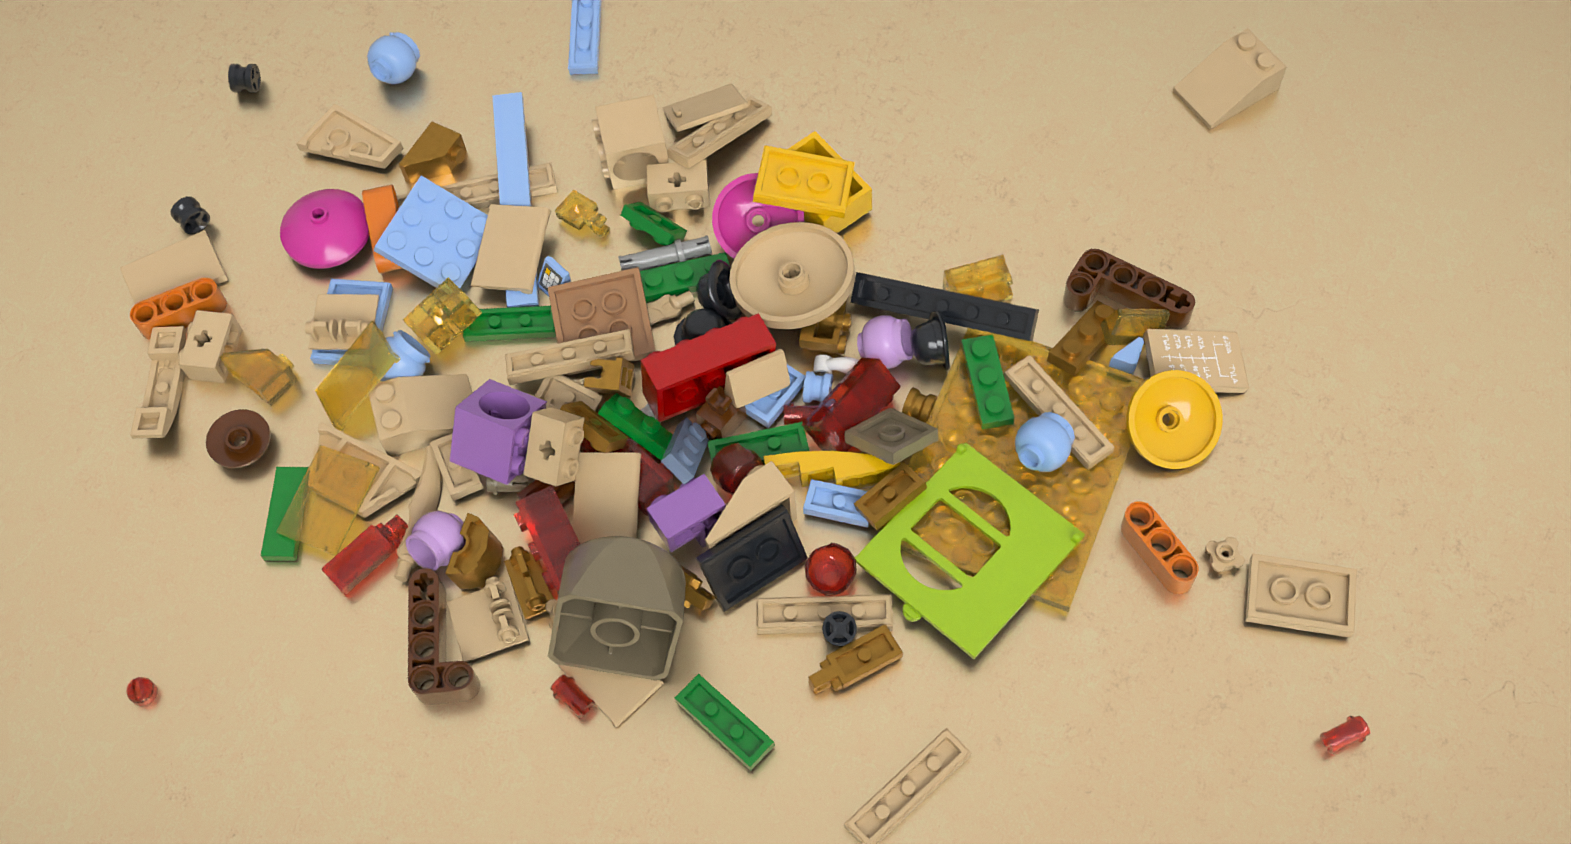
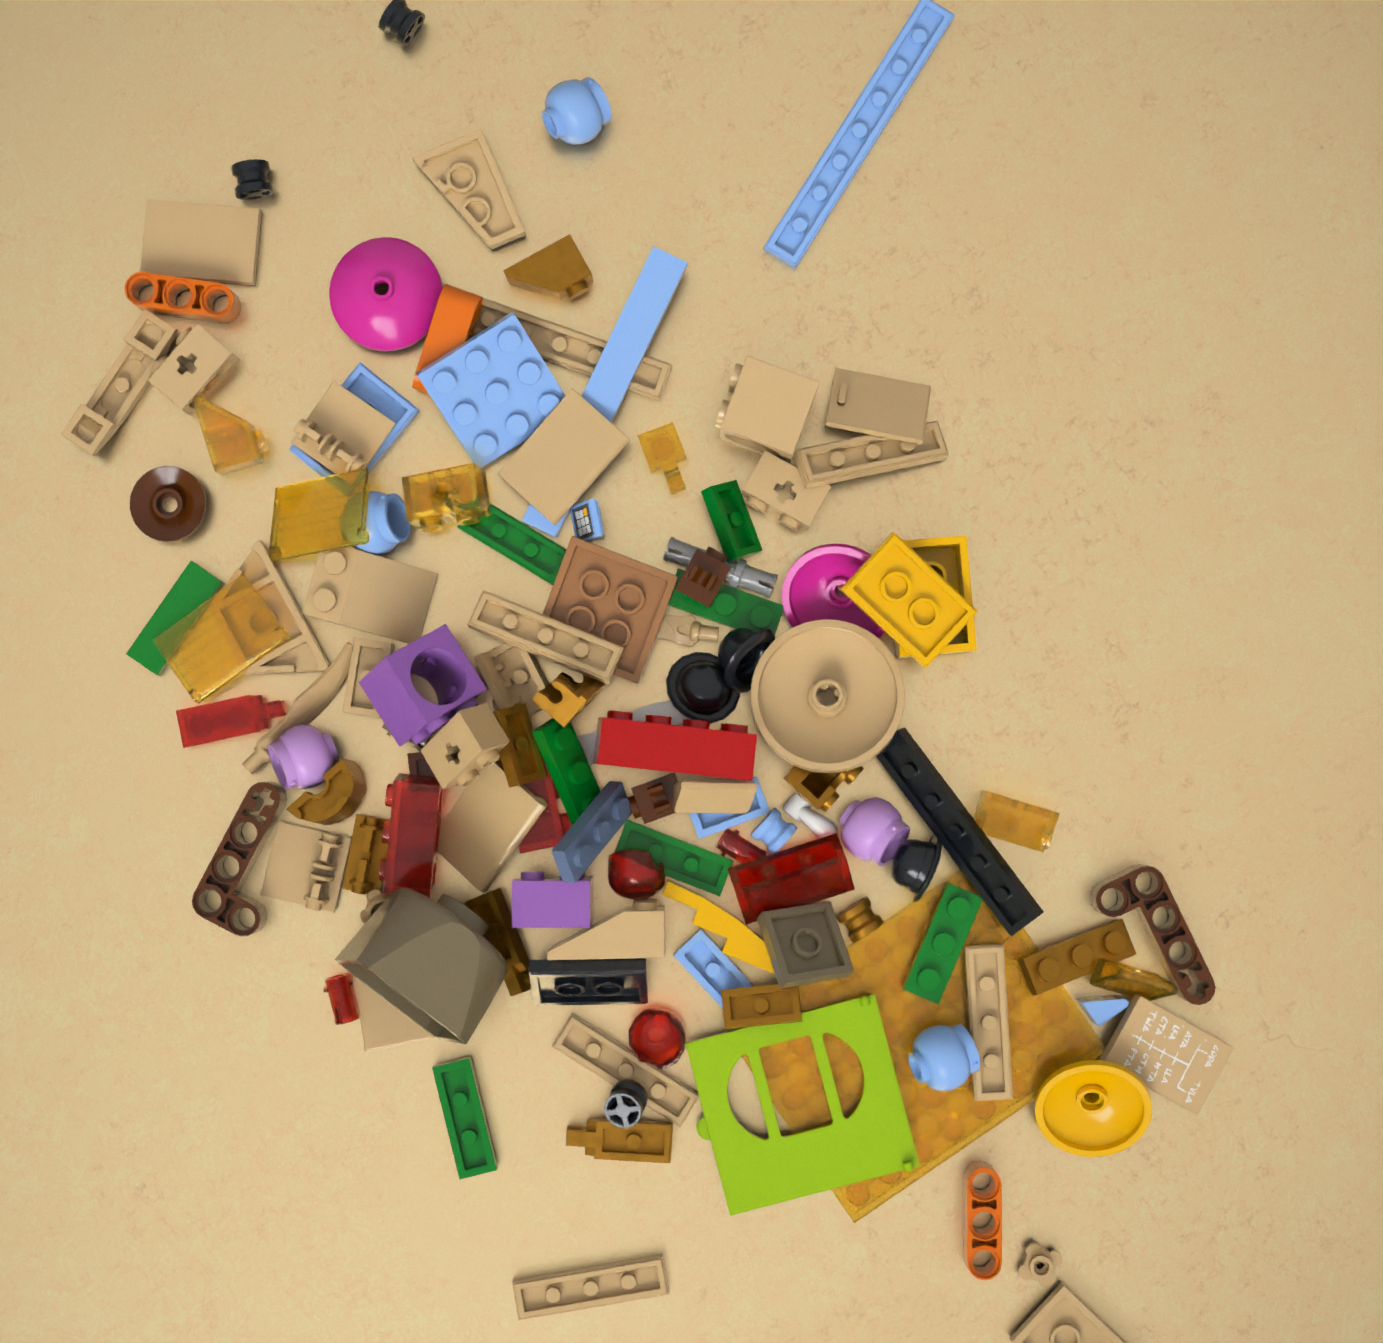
camera: 30 degrees right, 25 degrees up
none -> reddish brown brick [675,546,732,608]

